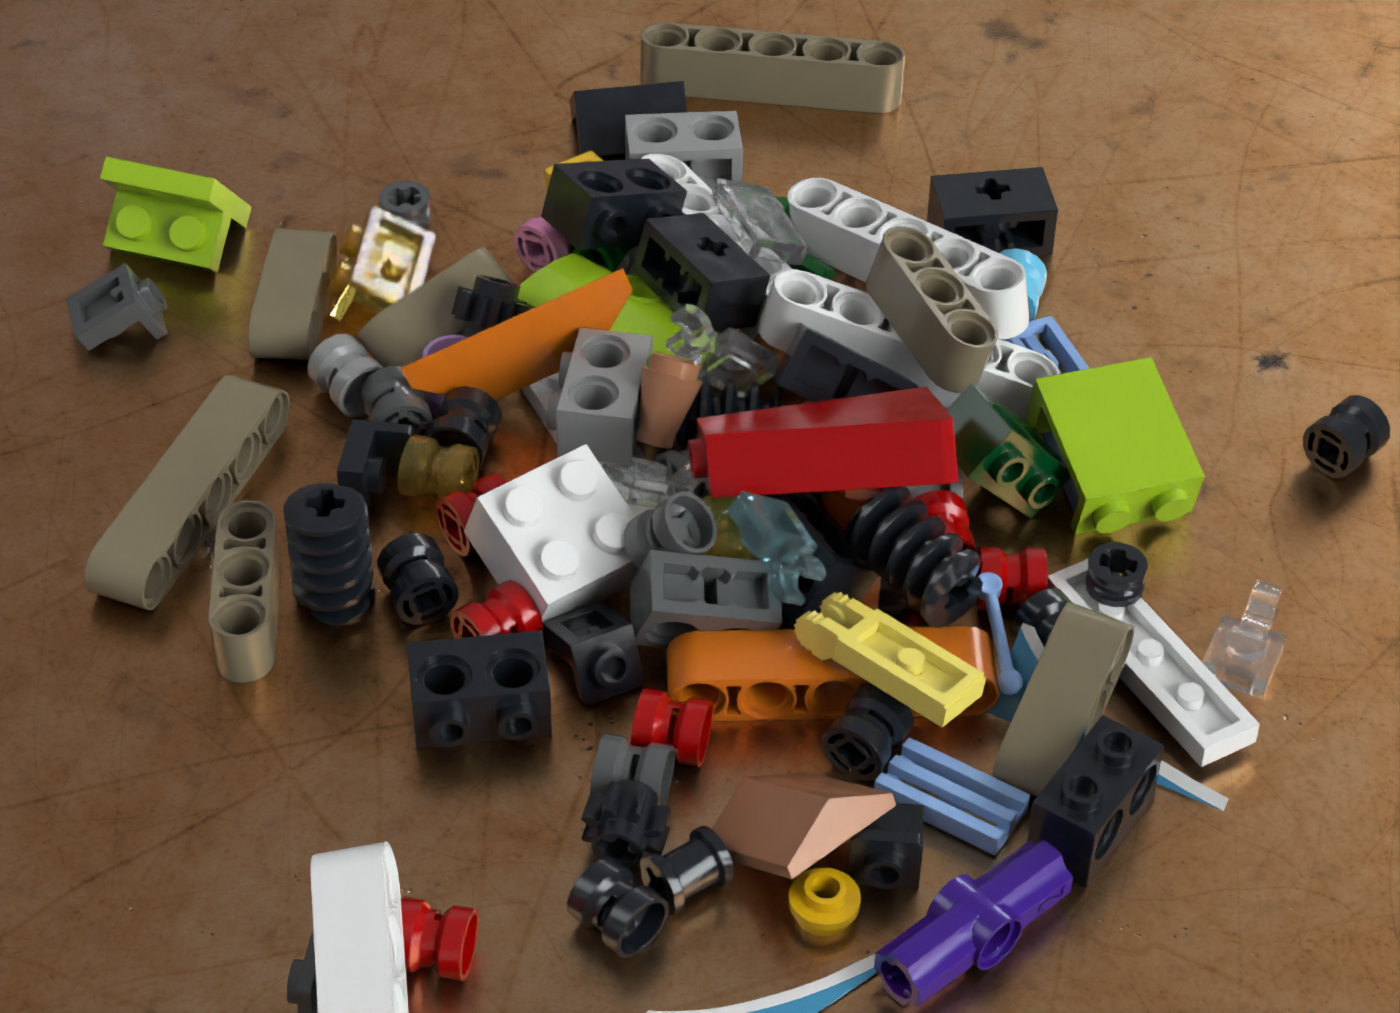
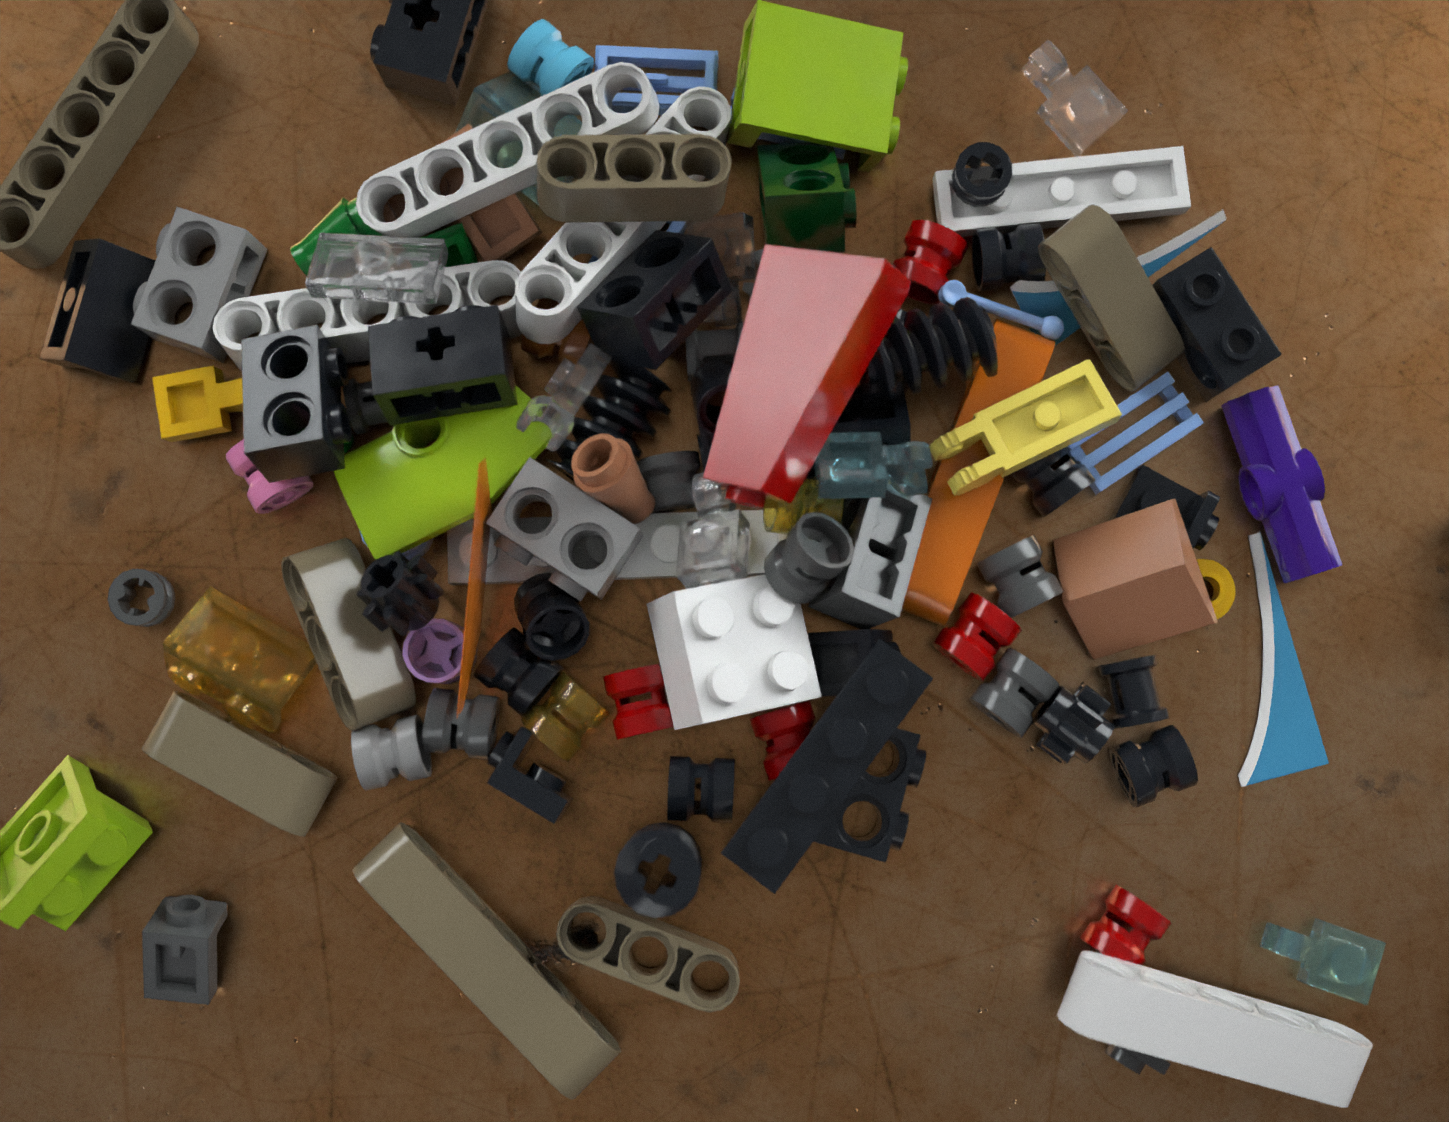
camera: 65 degrees left, 40 degrees up
none -> black wheel [514,572,590,661]
none -> black plate [721,639,933,894]
none -> dark grey wheel [977,535,1064,618]

